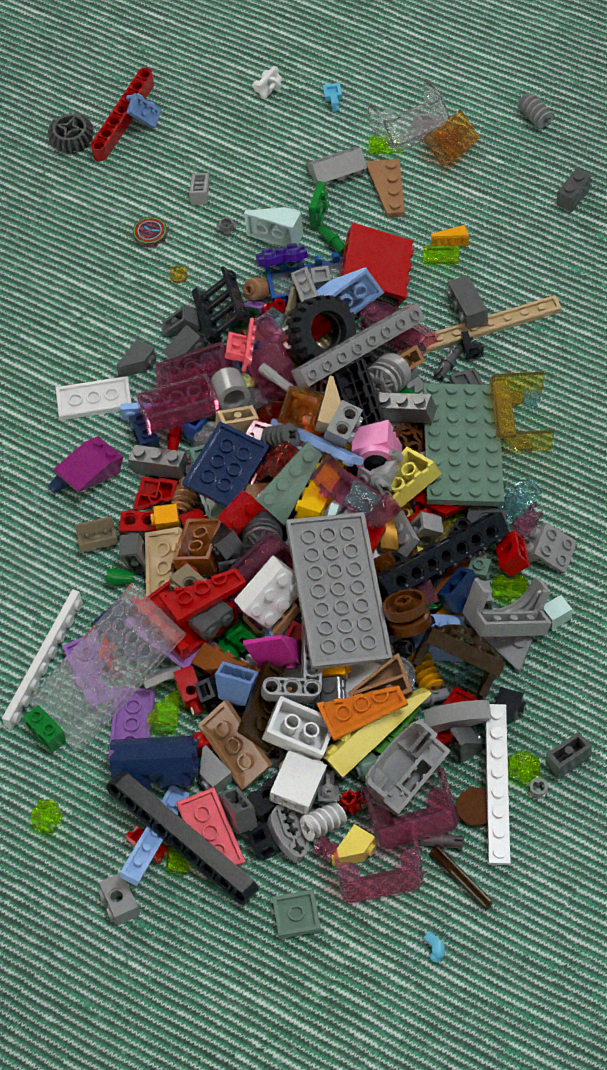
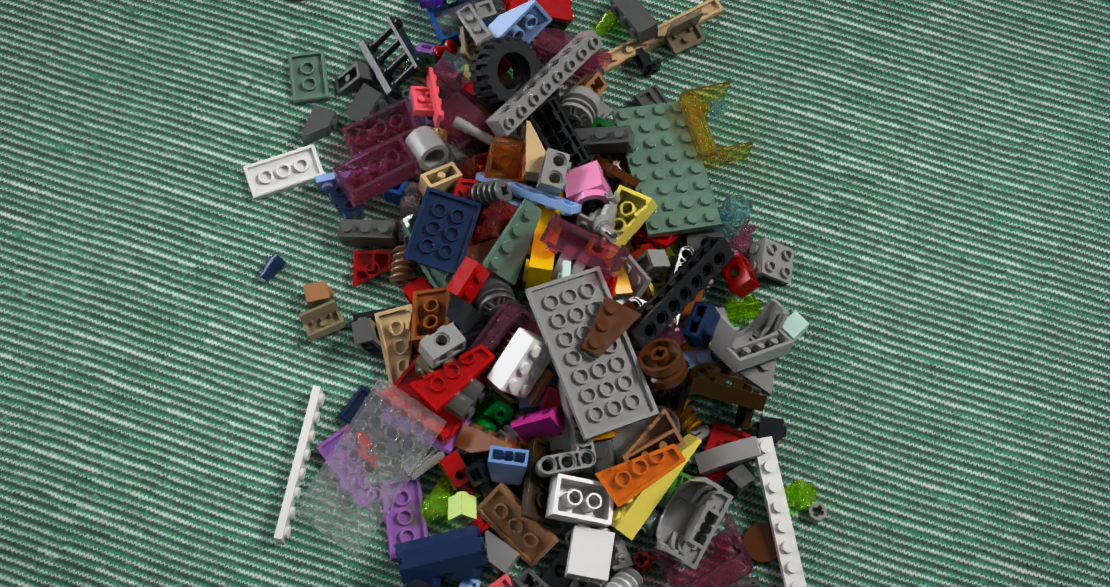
camera: 20 degrees left, 10 degrees up
green brick [23,705,67,753] -> none
magenta slope [53,436,123,493] -> none
green cone [106,567,134,586] -> none
red brick [119,510,157,536] -> none
light orange slope [151,504,181,531] -> none
red axle [167,420,182,451] -> none
clear yellow tile [170,266,188,283] -> none
medium nougat head [243,277,269,301] -> none
clear light blue piece [344,481,383,514] -> none
dark grey pin [434,346,462,380] -> none
sand green bracket [468,556,491,581] -> none
dark grey brick [546,732,592,779] -> none
none -> sand green tile [288,50,330,105]
none -> medium nougat brick [303,280,334,309]
none -> light grey brick [419,322,466,369]
none -> yellowish green brick [448,491,477,526]
none -> reddish brown wing [580,296,642,359]
none -> reddish brown wing [592,155,640,187]
none -> clear neon green cone [594,11,618,37]
none -> dark tan bracket [664,11,706,56]

